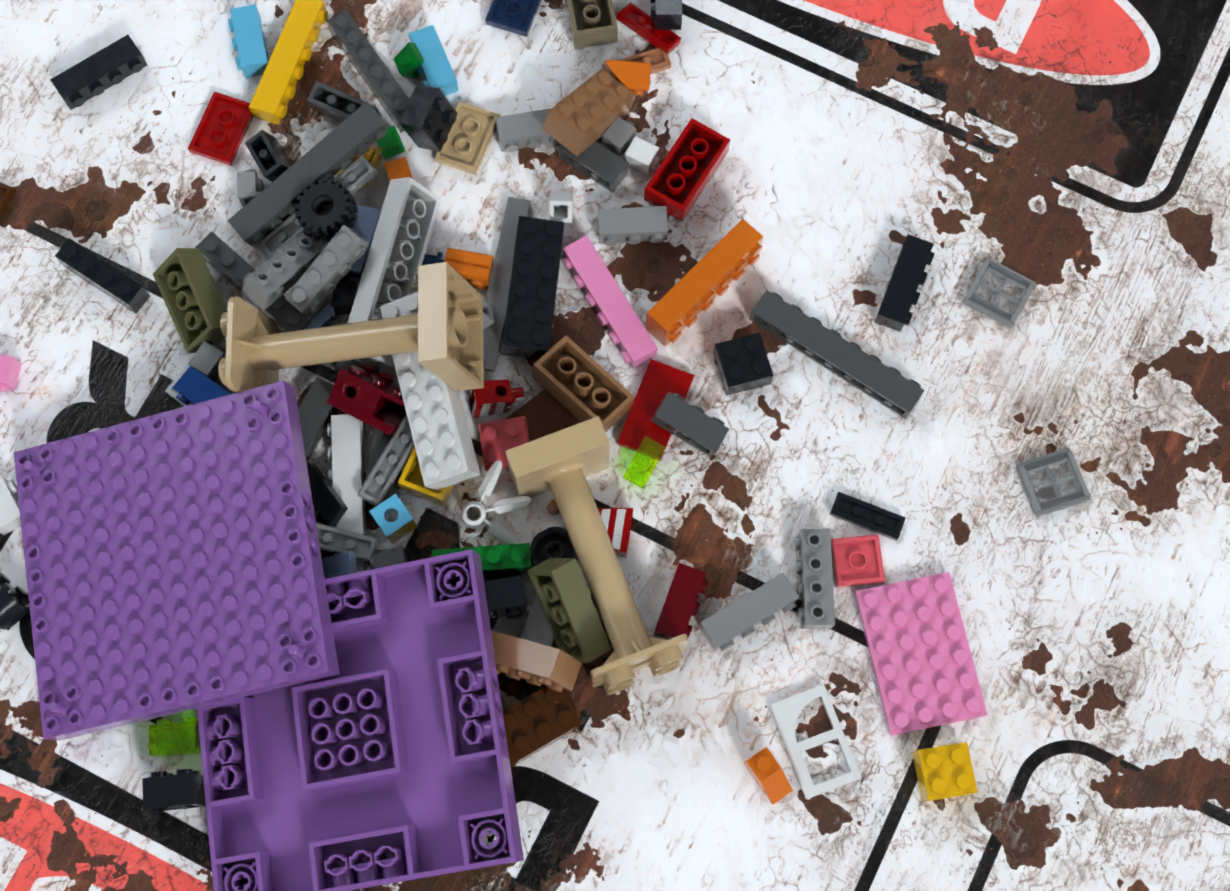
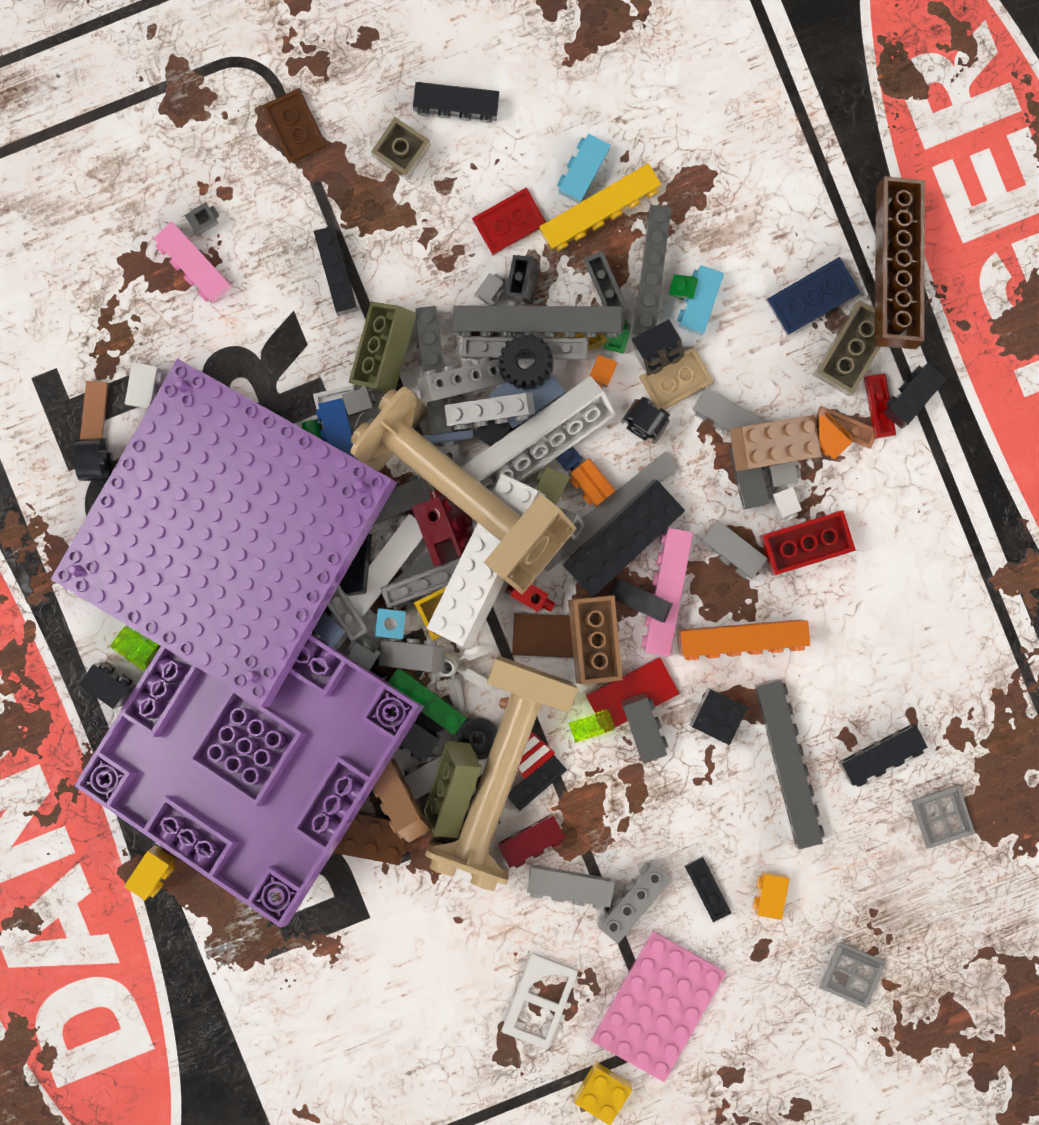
camera: 40 degrees right, 15 degrees up
coral plate [478,416,530,472] -> none
white brick [549,191,573,223] -> none
orange slope [743,747,793,805] -> none
coral tile [831,535,885,588] -> none
none -> dark tan brick [371,117,431,181]
none -> light grey brick [379,638,445,672]
none -> black tile [508,755,567,811]
none -> black tile [610,578,673,623]
none -> black brick [621,396,670,444]
none -> light orange brick [752,871,790,920]

